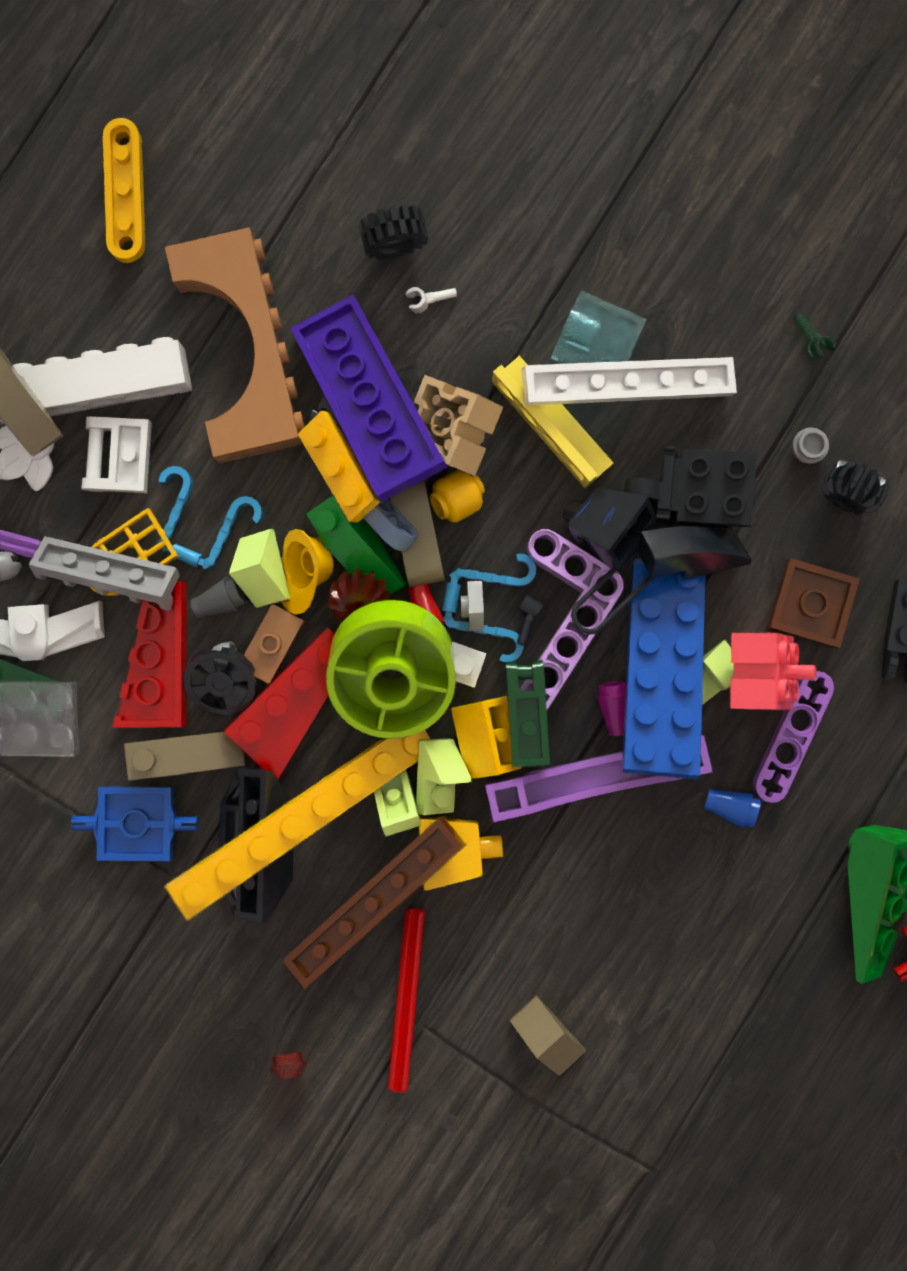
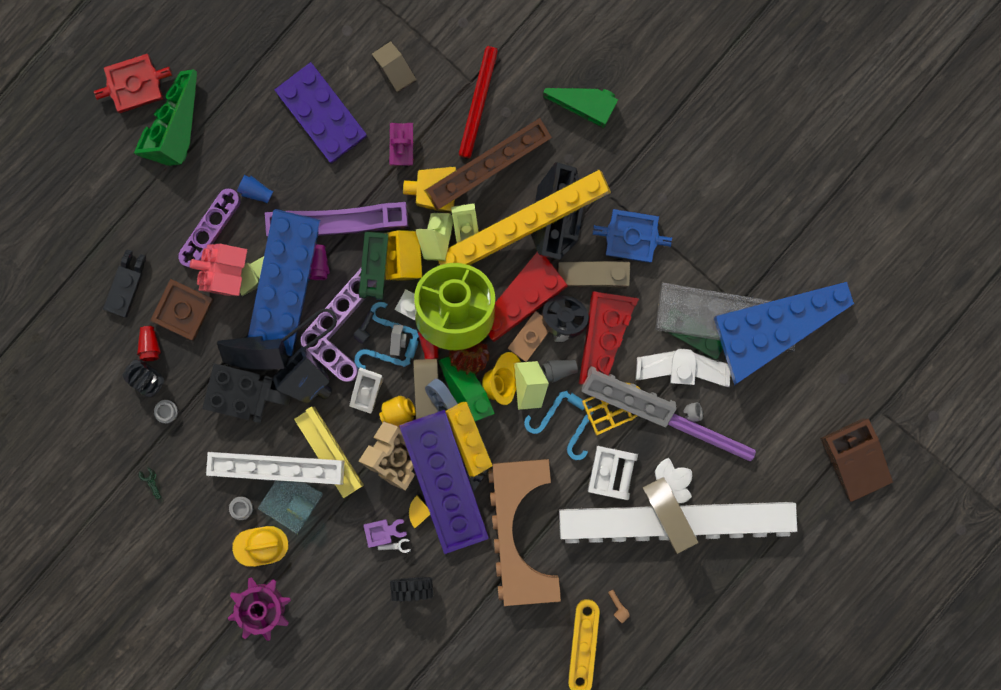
camera: 170 degrees left, 0 degrees up
clear red plate [270,1052,307,1079] -> none
none -> red cone [137,326,161,361]
none -> magenta brick [228,577,291,641]
none -> light grey plate [229,497,253,520]
none -> yellow piece [232,526,288,566]
none -> dark purple plate [274,62,367,164]
none -> white slope [349,368,383,414]
none -> medium lavender plate [364,519,407,548]
none -> magenta hips [389,123,413,166]
none -> yellow tile [409,495,430,528]
none -> green slope [543,88,618,128]
none -> medium nougat hand [608,590,629,623]

